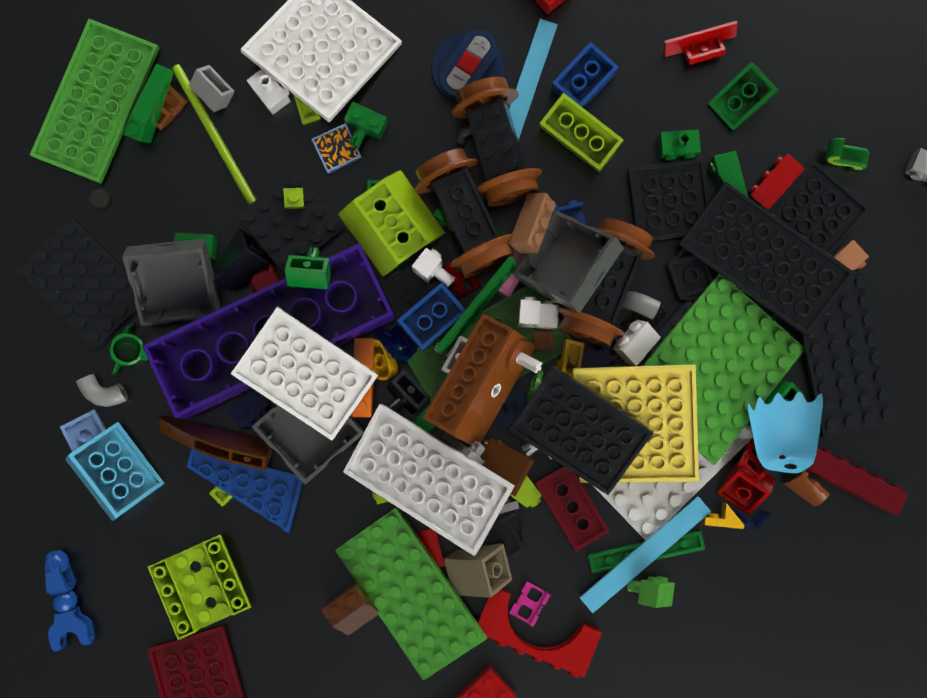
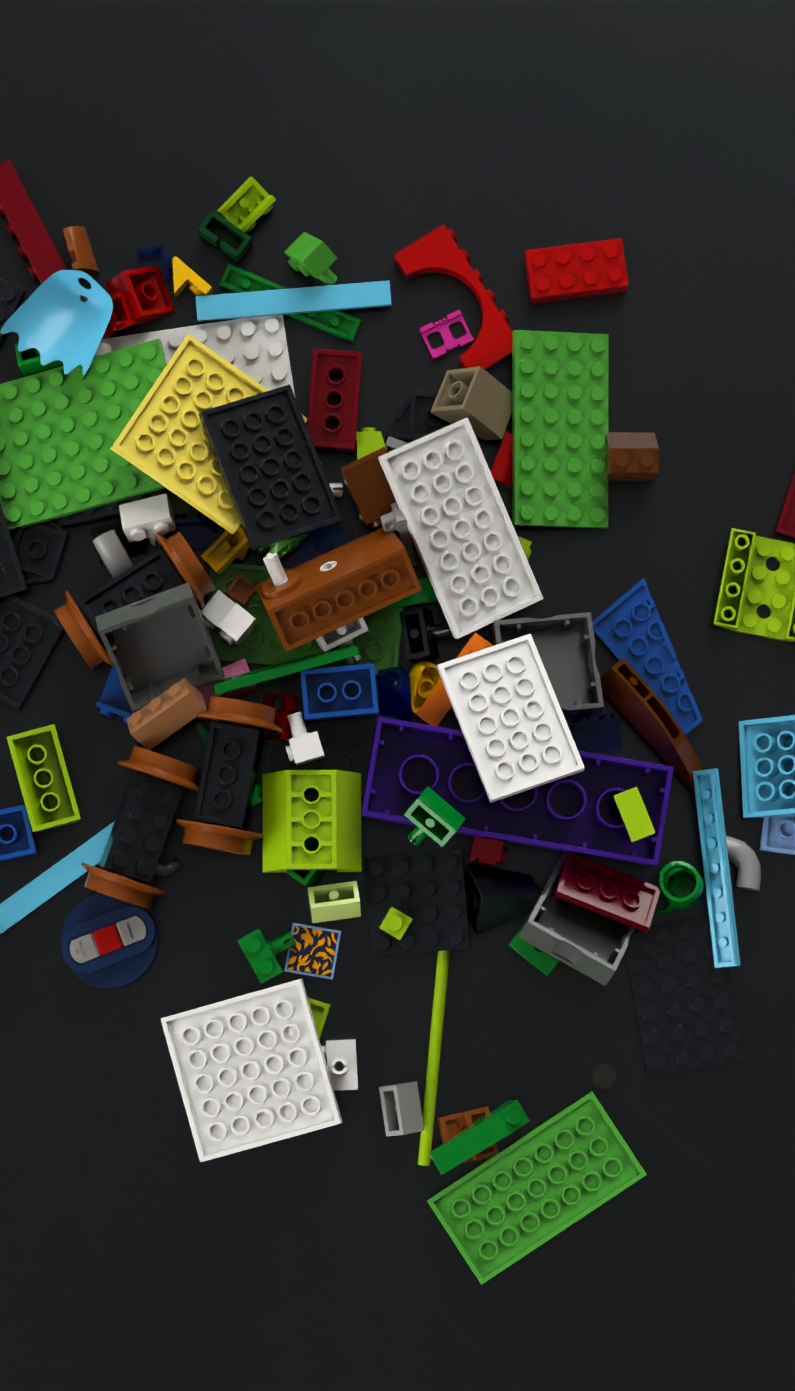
camera: 150 degrees left, 0 degrees up
lime tile [209,486,233,507] -> none
none -> dark green piece [198,210,253,263]
none -> lime bracket [217,176,276,233]
none -> yellowish green brick [308,881,361,923]
none -> dark red plate [554,852,661,933]
none -> lime tile [613,786,656,842]
none -> medium azure tile [692,768,741,968]

